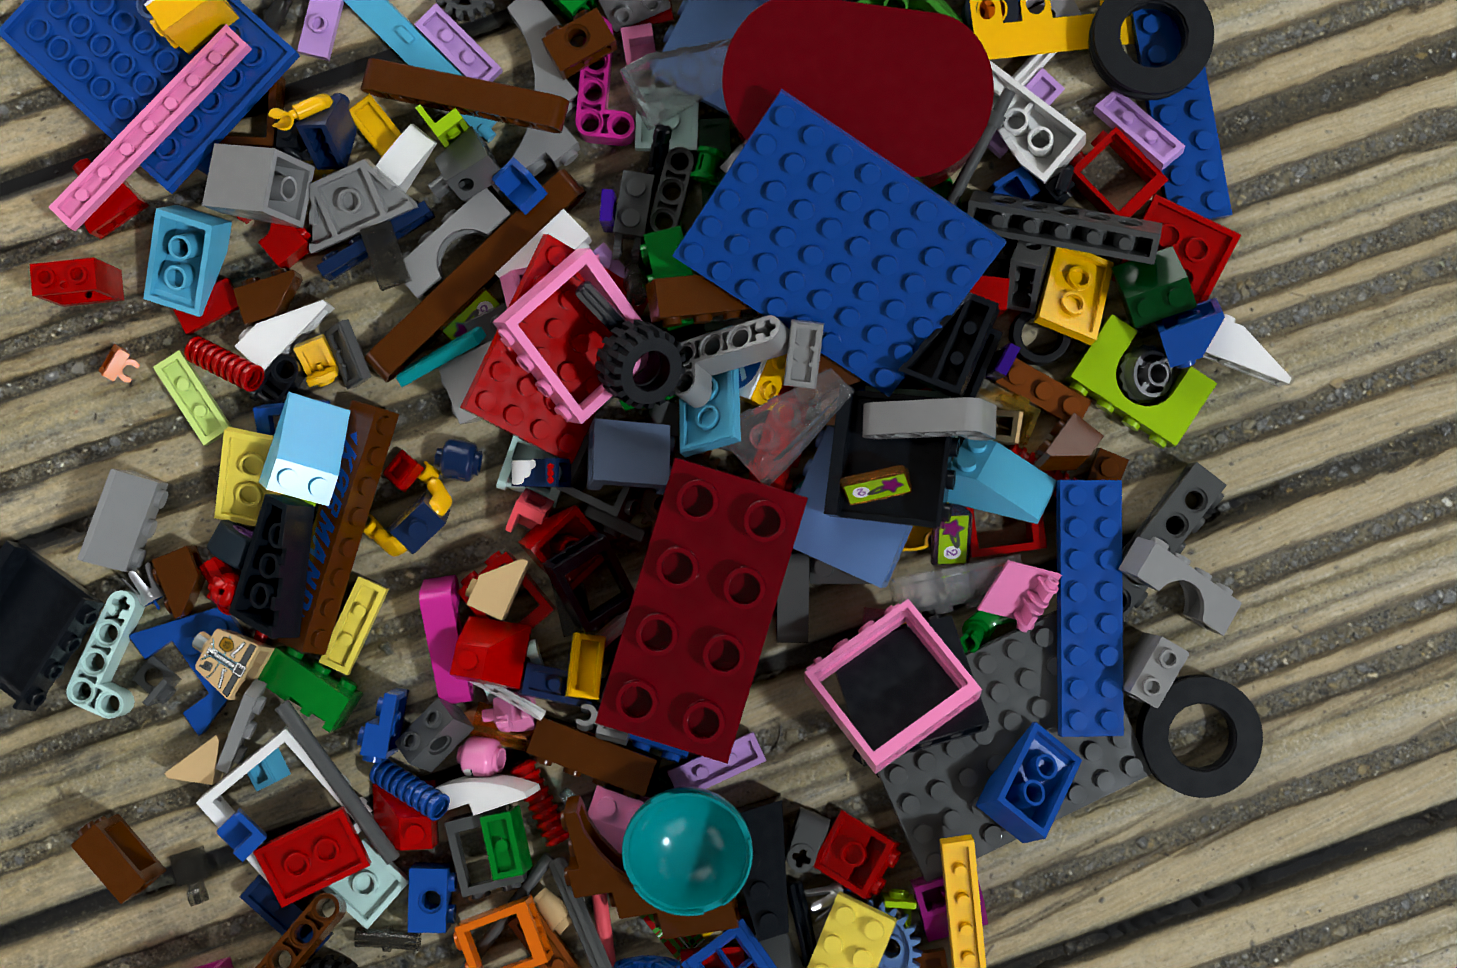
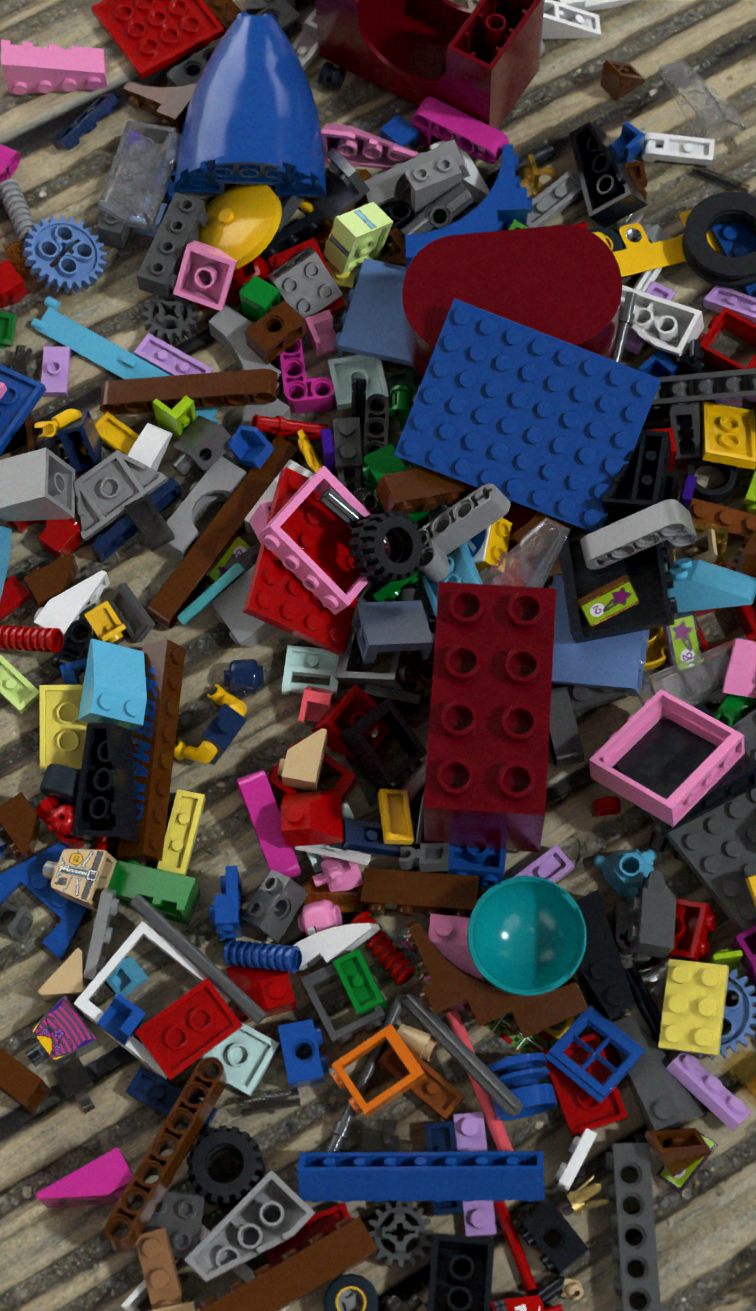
camera: 10 degrees left, 20 degrees down
red tile [382,449,424,493] -> none
dark blue leg [511,458,571,488] -> none
clear wedge [620,38,732,131] -> none
light grey plate [783,319,824,389] -> none
none -> torso [25,996,101,1068]
none -> red pin [251,414,330,440]
none -> yellow piece [297,429,323,473]
none -> red tile [591,796,621,818]
none -> medium azure rock [593,848,658,902]
none -> dark grey hinge [628,869,676,958]

